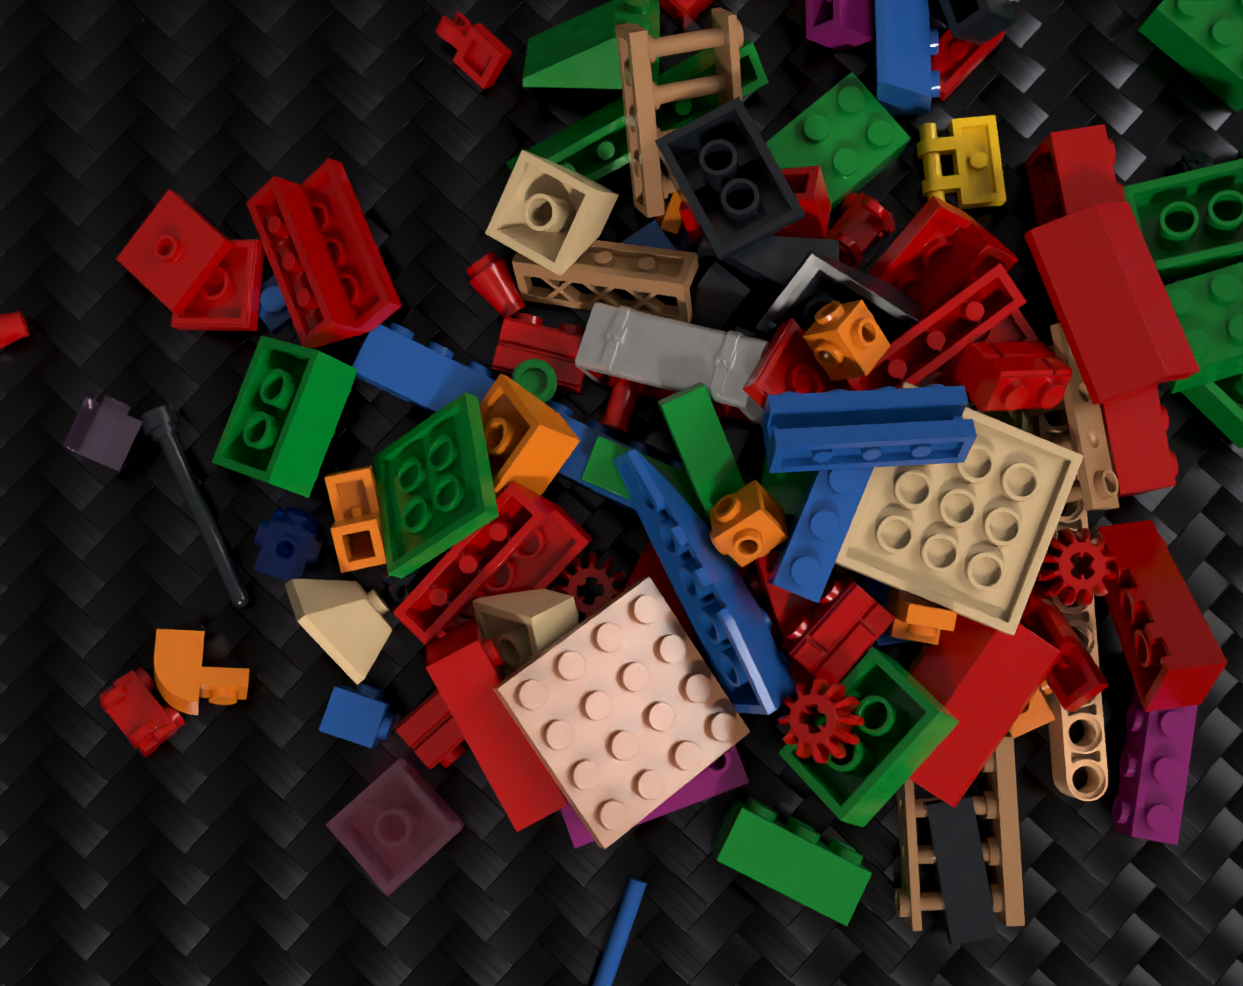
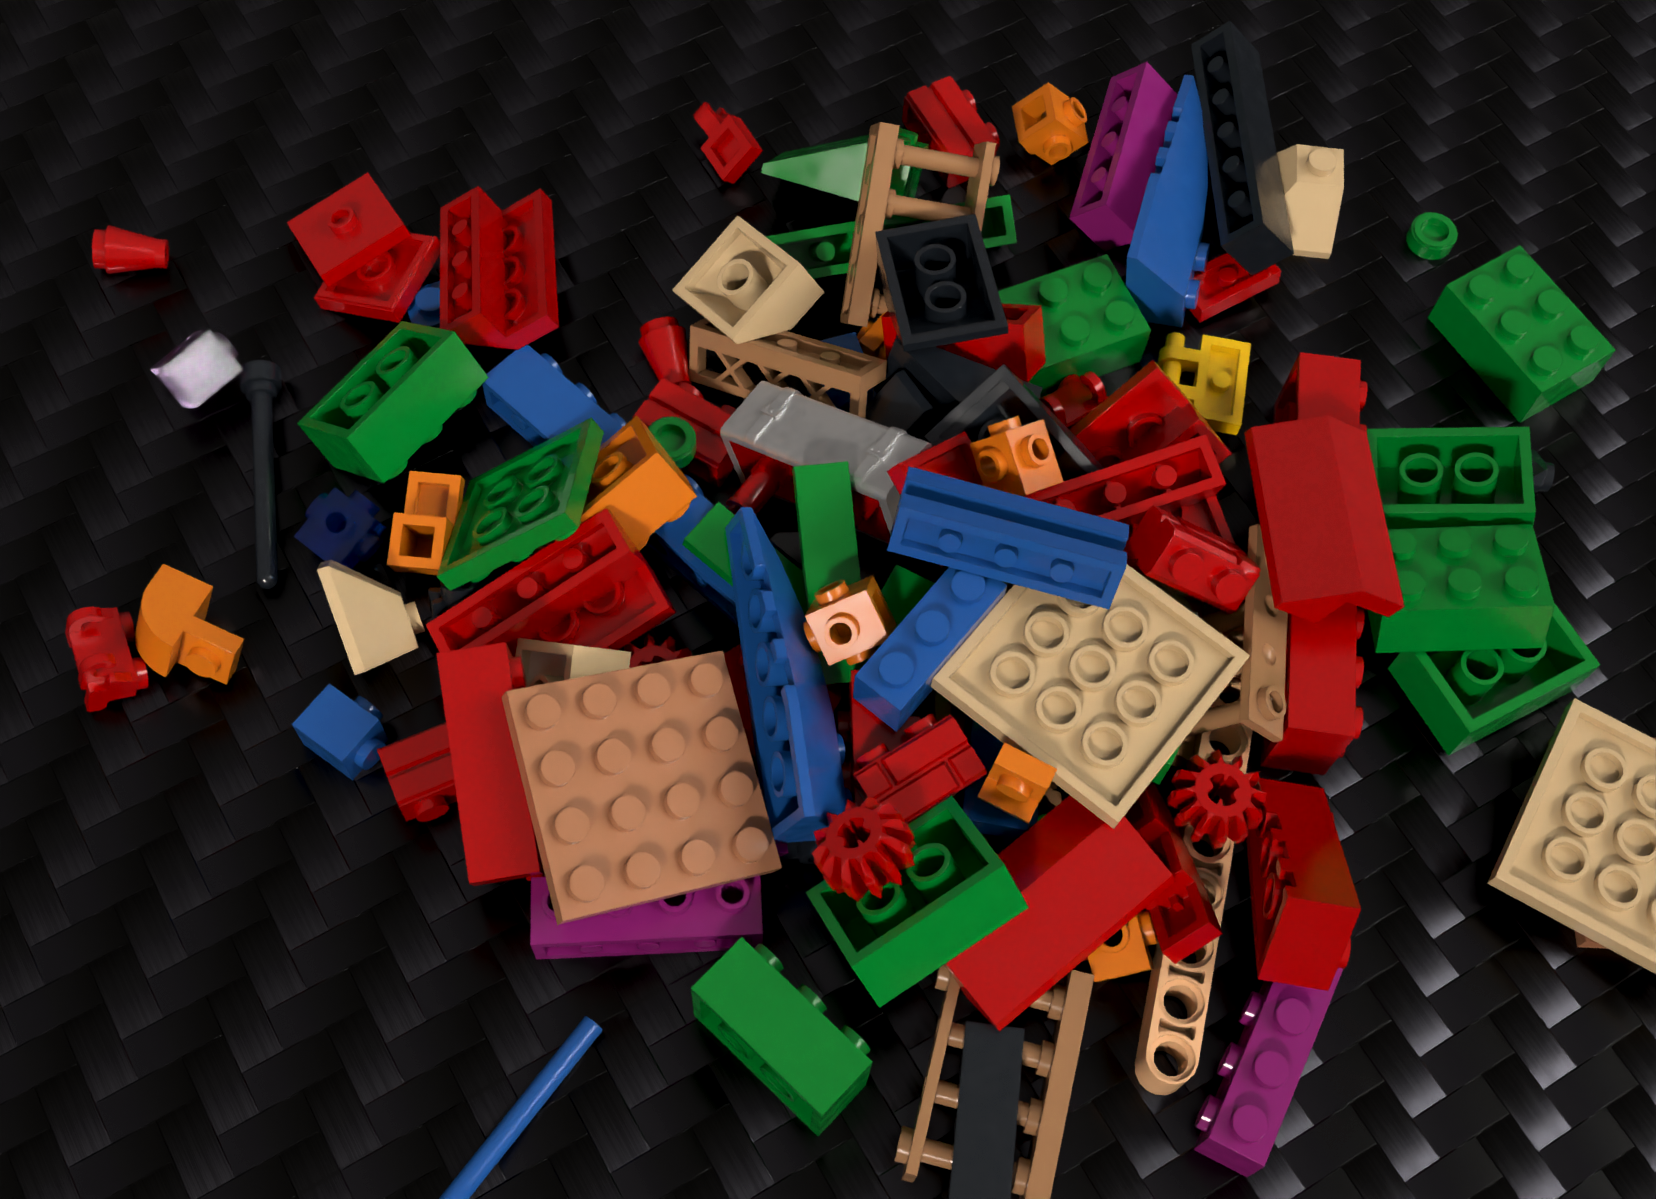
camera: 15 degrees right, 20 degrees down
clear pink brick [326,756,465,896] -> none

